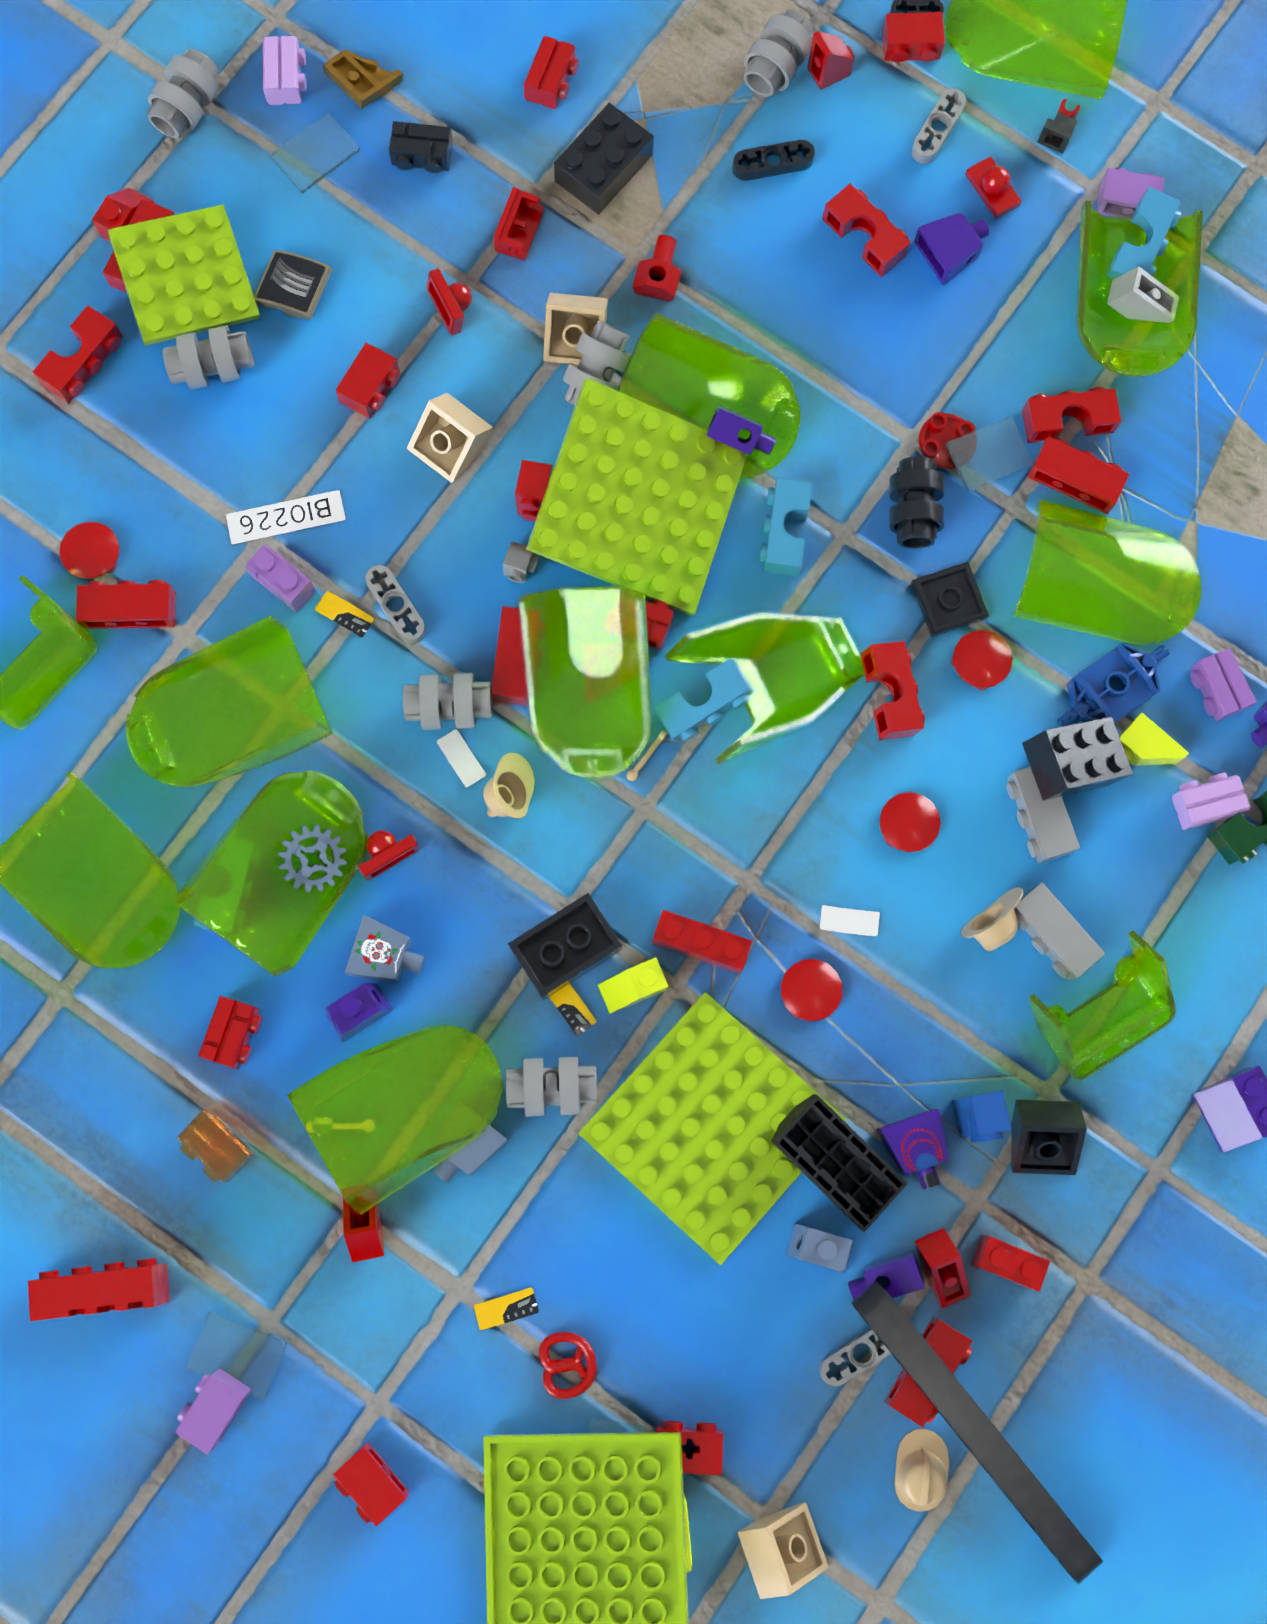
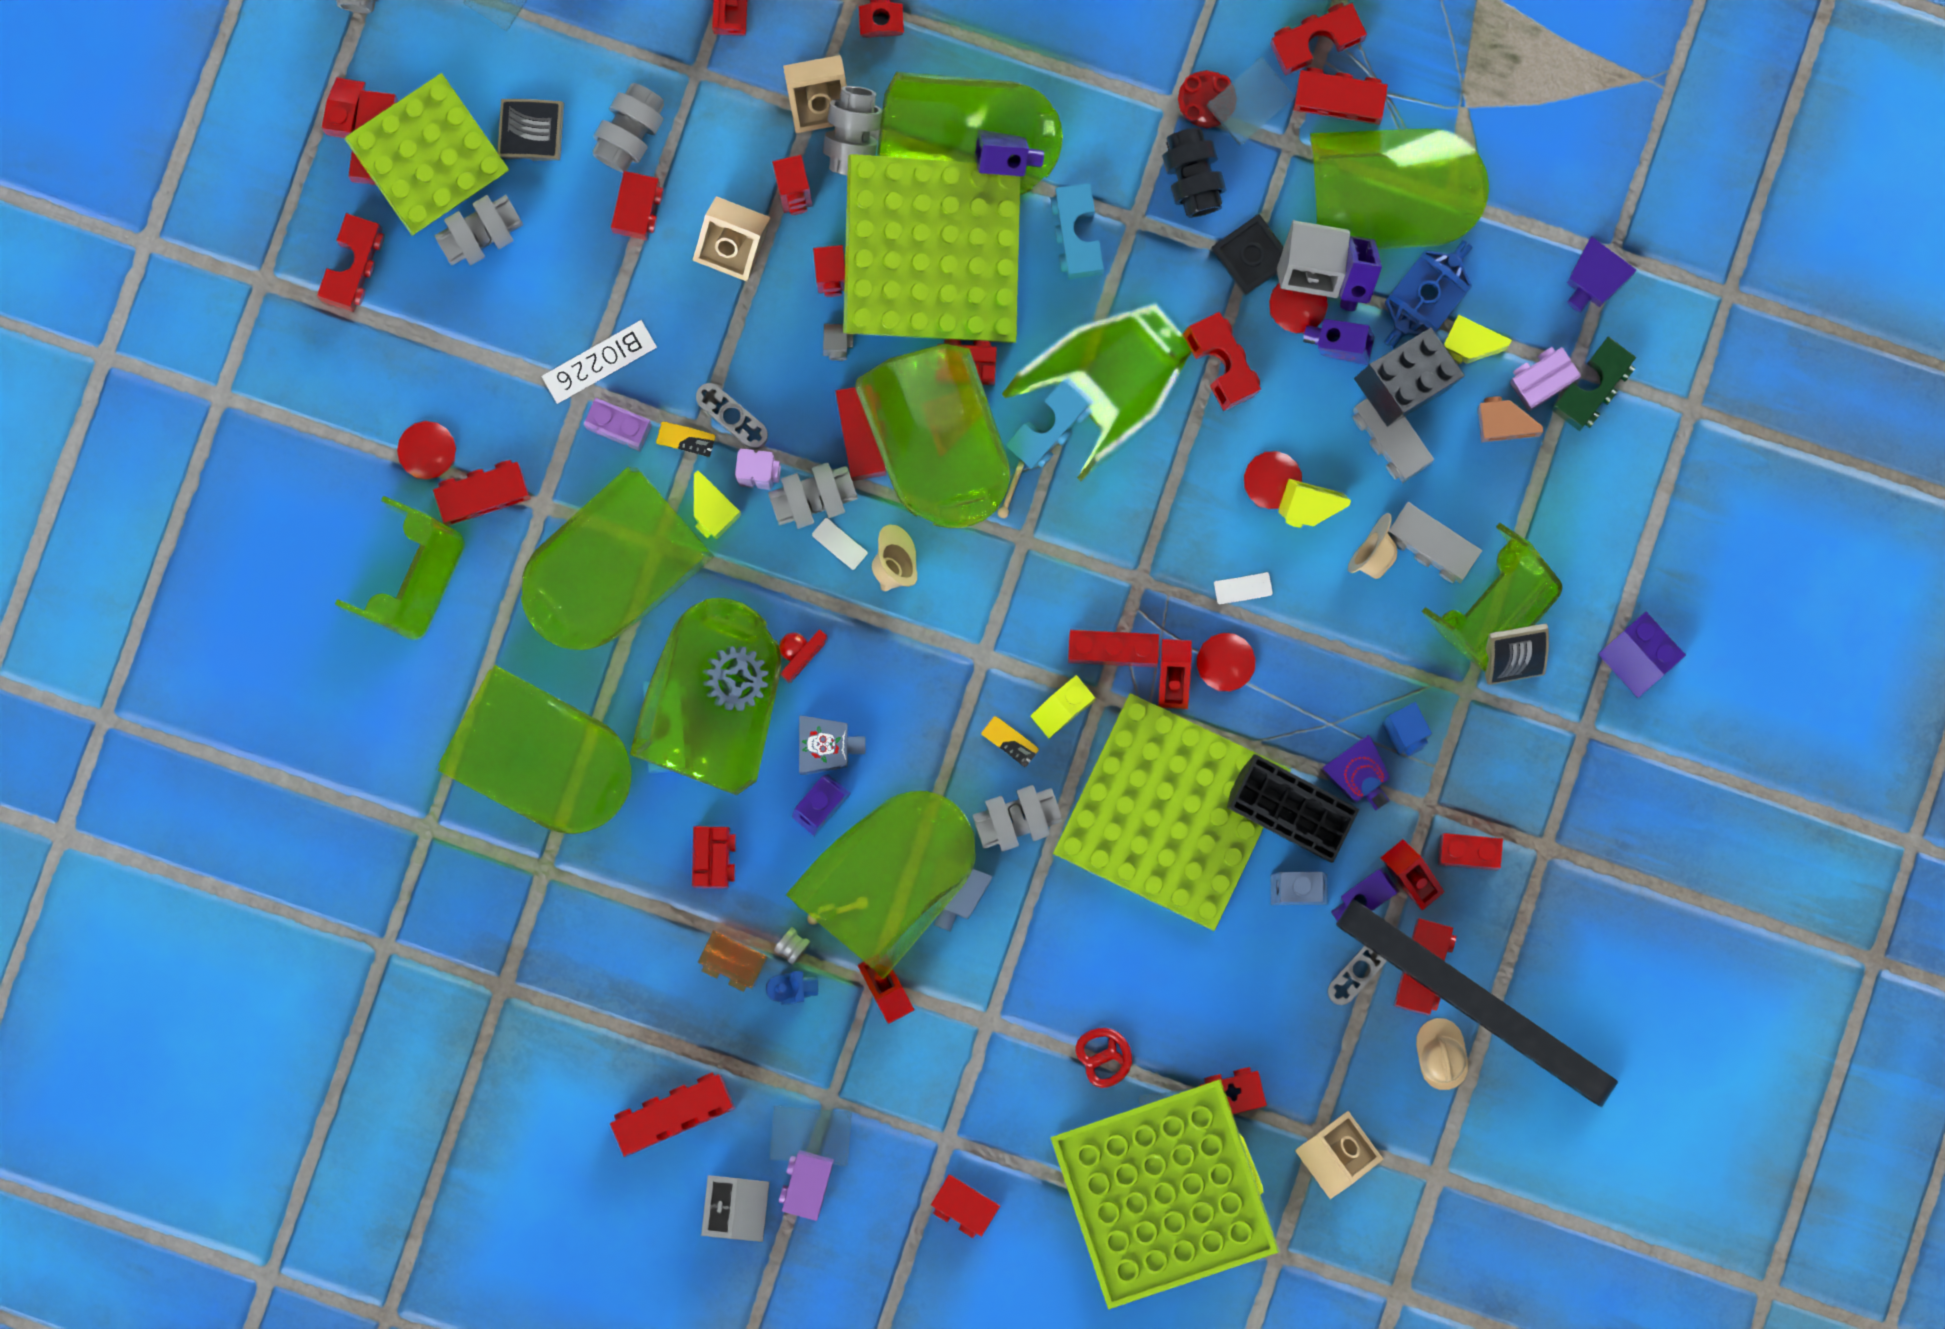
camera: 10 degrees left, 5 degrees up
red tile [426,268,472,335] -> none
yellow sticker [474,1288,539,1330] -> none
black brick [508,893,623,1000] -> none
black slope [1011,1100,1087,1175] -> none
medium lavender brick [1190,648,1257,722] -> none
none -> light grey piece [592,83,664,172]
none -> neon yellow slope [694,470,741,540]
none -> light grey slope [701,1175,769,1242]
none -> lavender brick [735,449,781,490]
none -> blue hips [765,971,818,1005]
none -> red arch [772,155,813,215]
none -> light grey wheel [774,927,811,965]
none -> red slope [1158,639,1192,709]
none -> light grey slope [1277,220,1350,298]
none -> neon yellow slope [1278,479,1351,528]
none -> dark purple torso [1303,319,1375,365]
none -> dark purple torso [1339,236,1382,311]
none -> nougat slope [1477,396,1543,443]
none -> slope [1485,623,1549,685]

